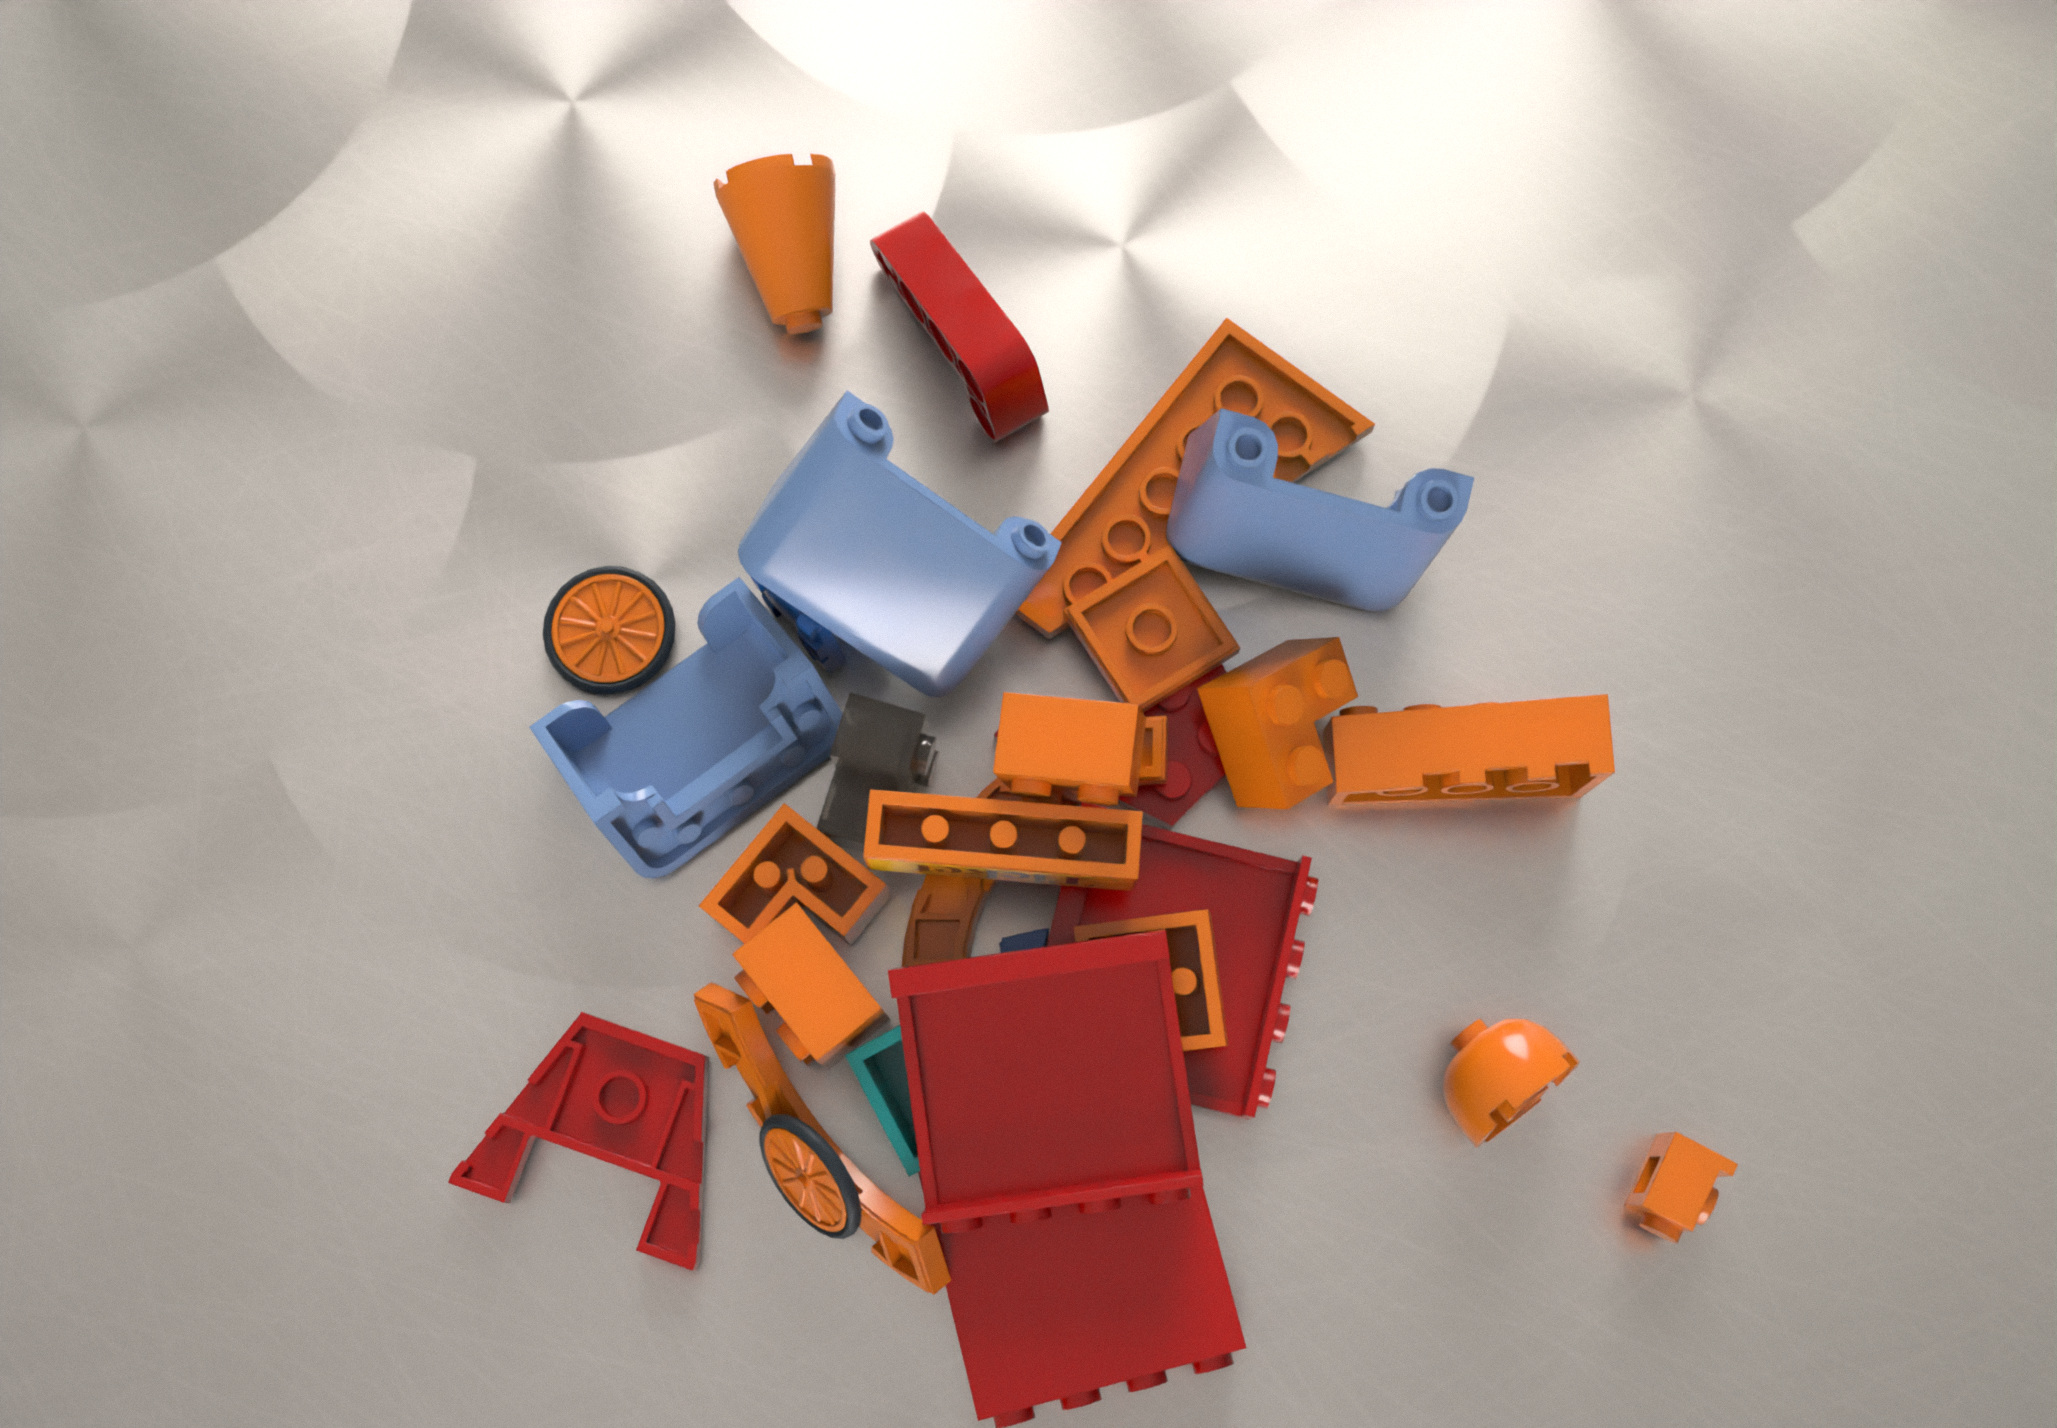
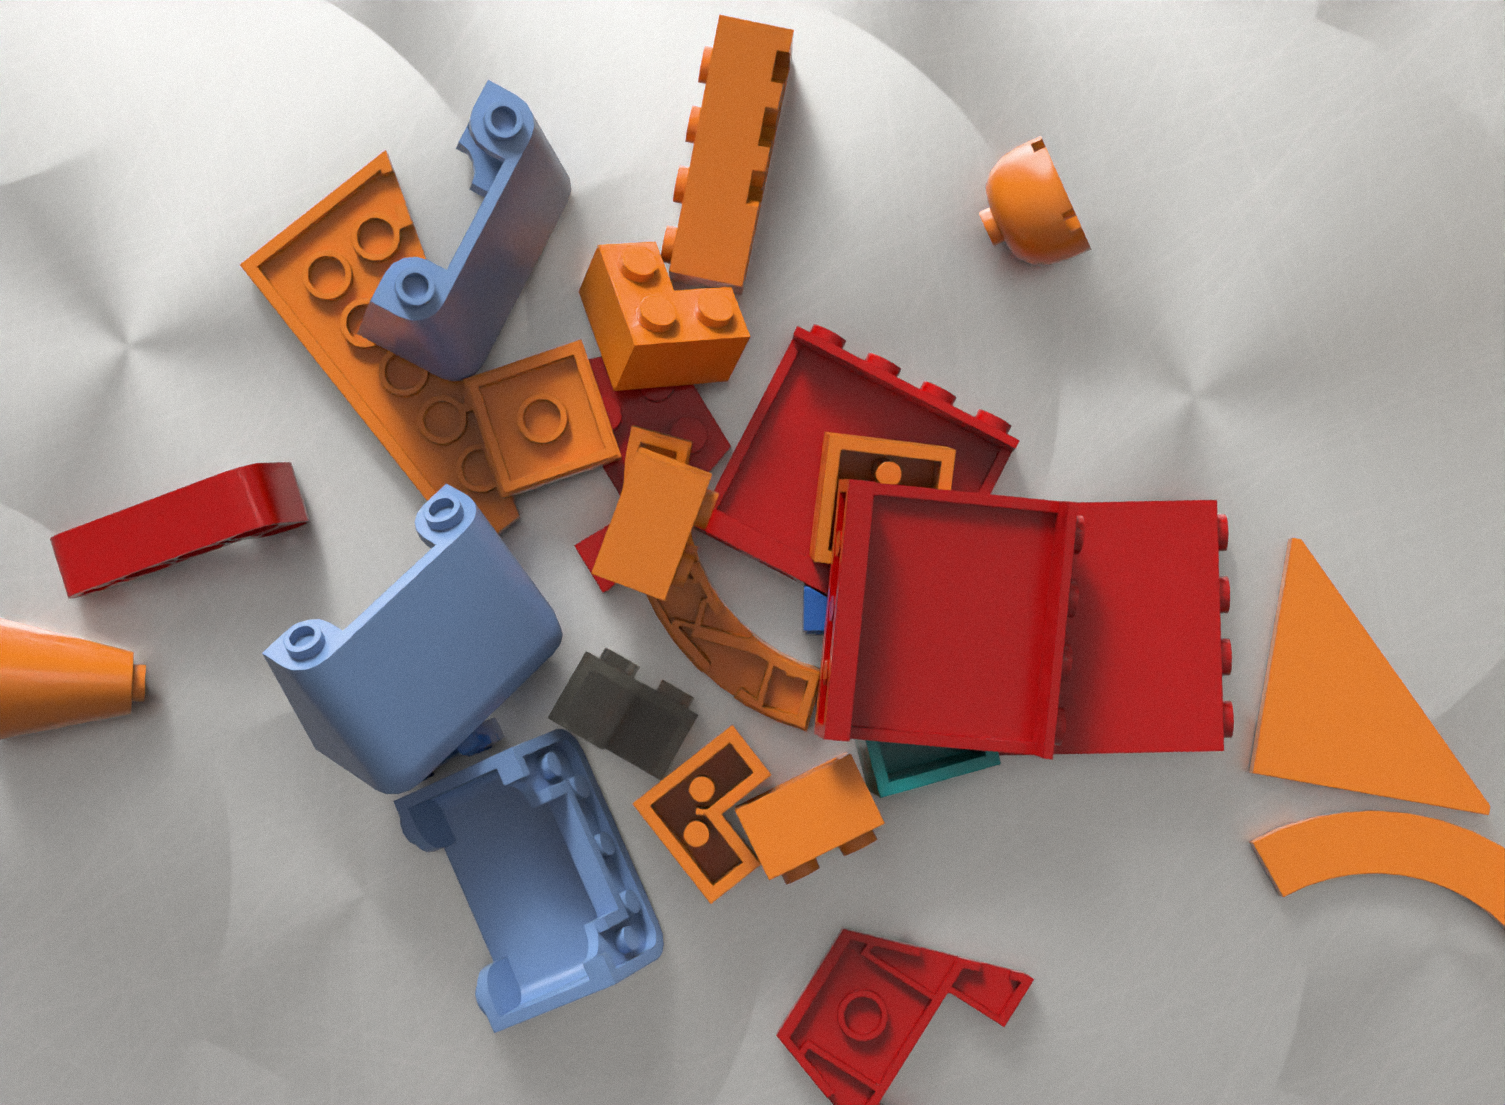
camera: 80 degrees left, 10 degrees up
orange wheel [543,566,676,694] -> none
orange tile [693,982,951,1295] -> none
orange wheel [759,1114,862,1239] -> none
orange brick [863,789,1143,891] -> none
orange brick [1624,1132,1738,1243] -> none

